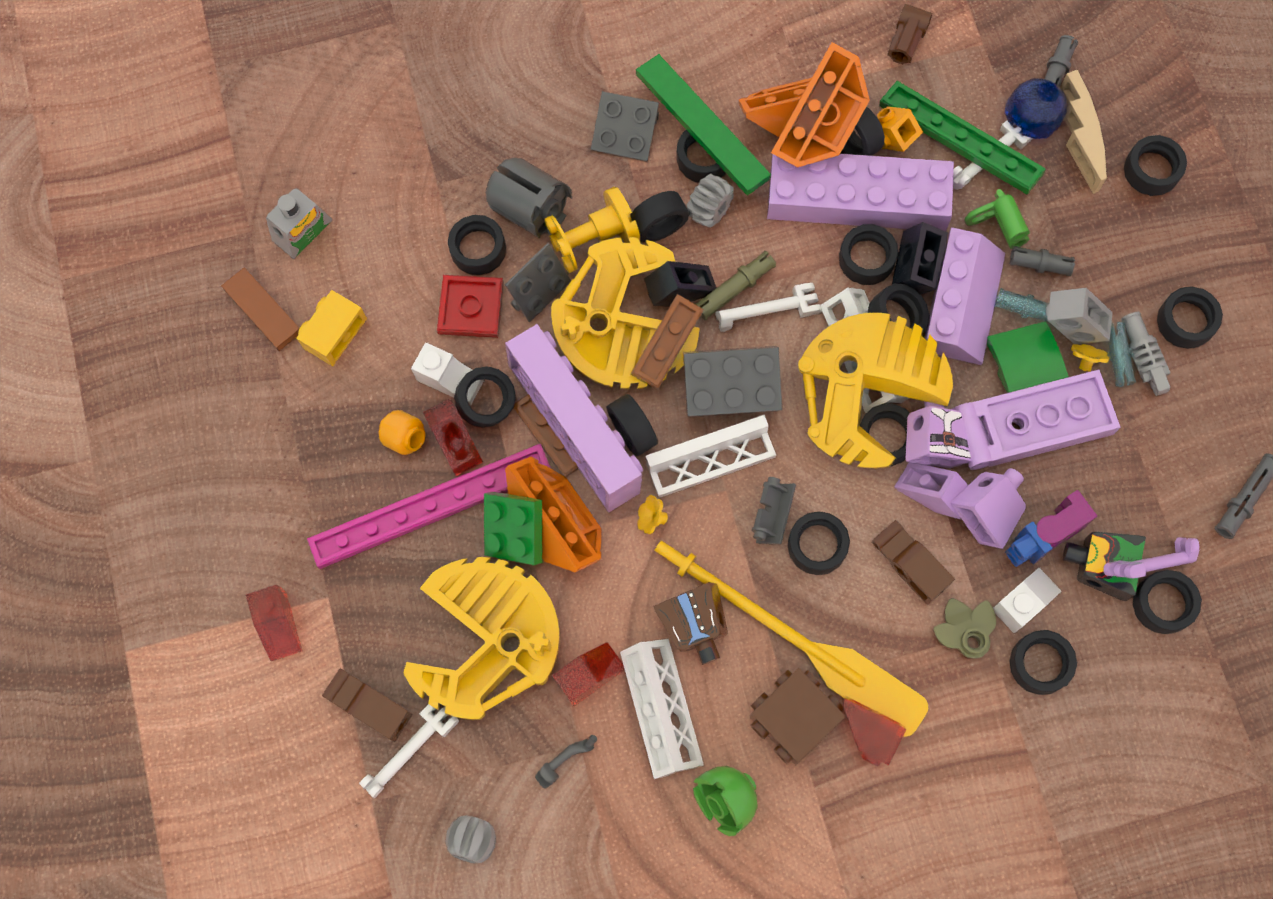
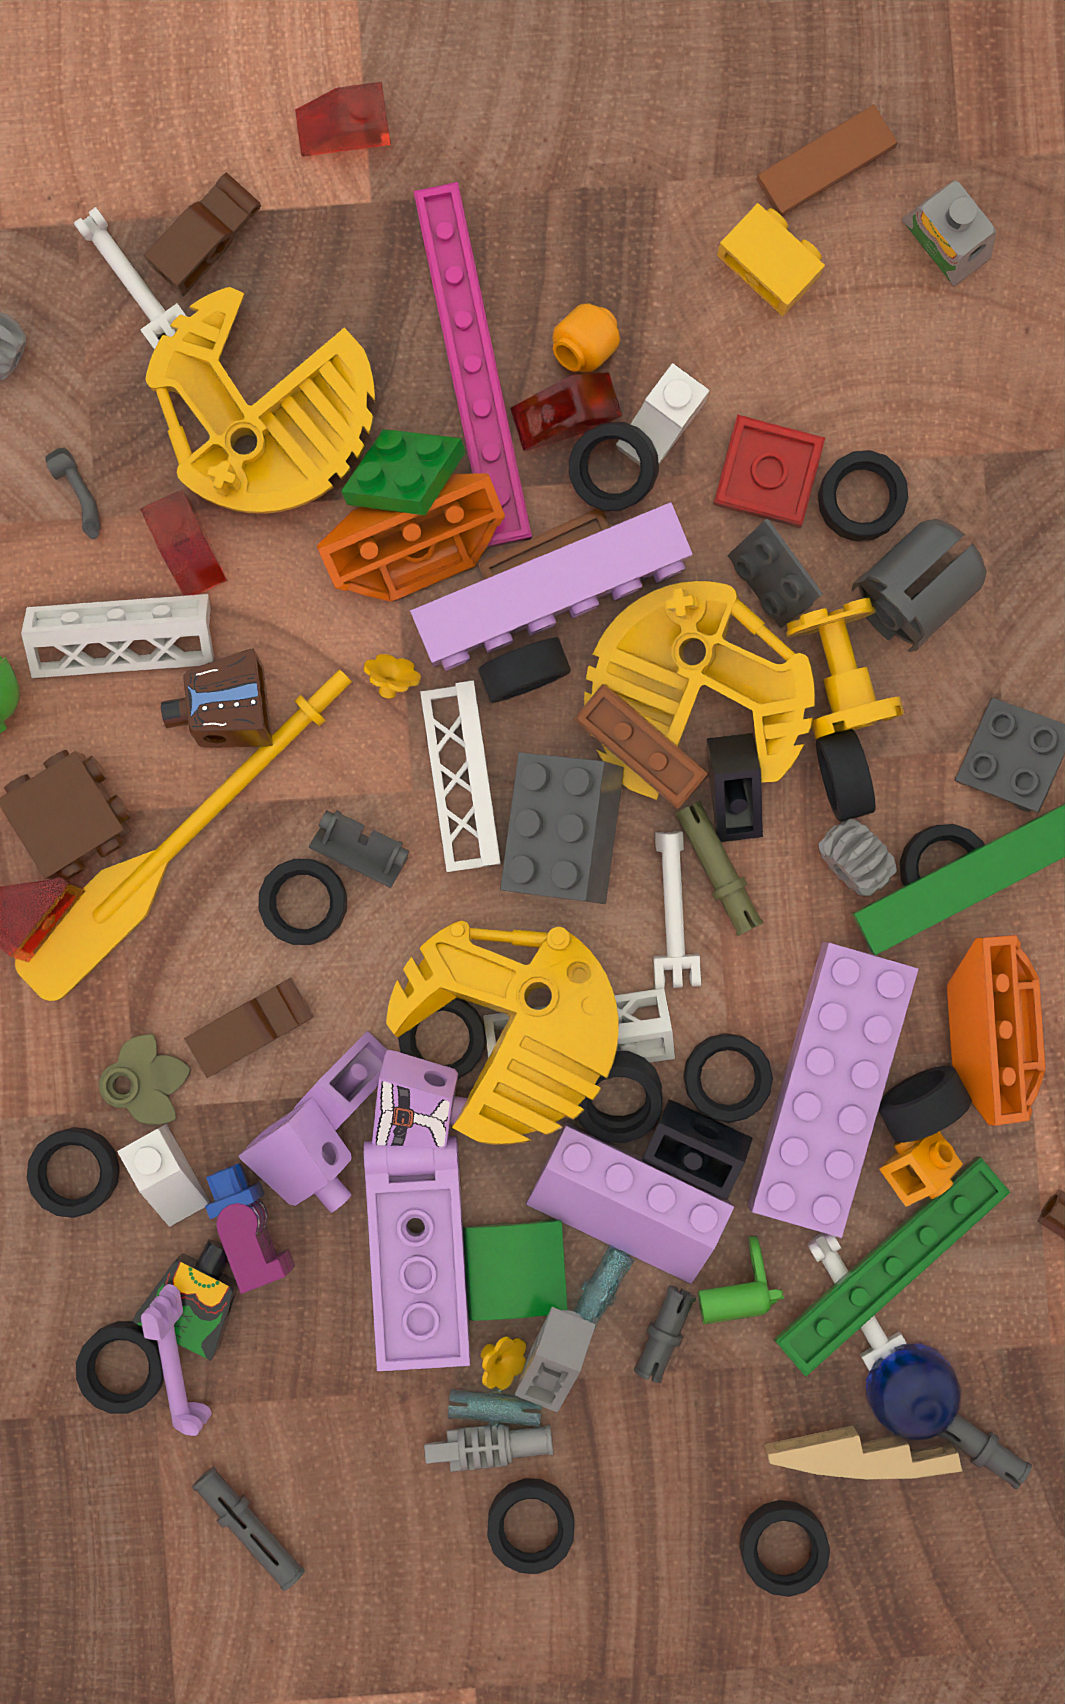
camera: 100 degrees right, 15 degrees up
orange wedge [771,42,870,168] -> none

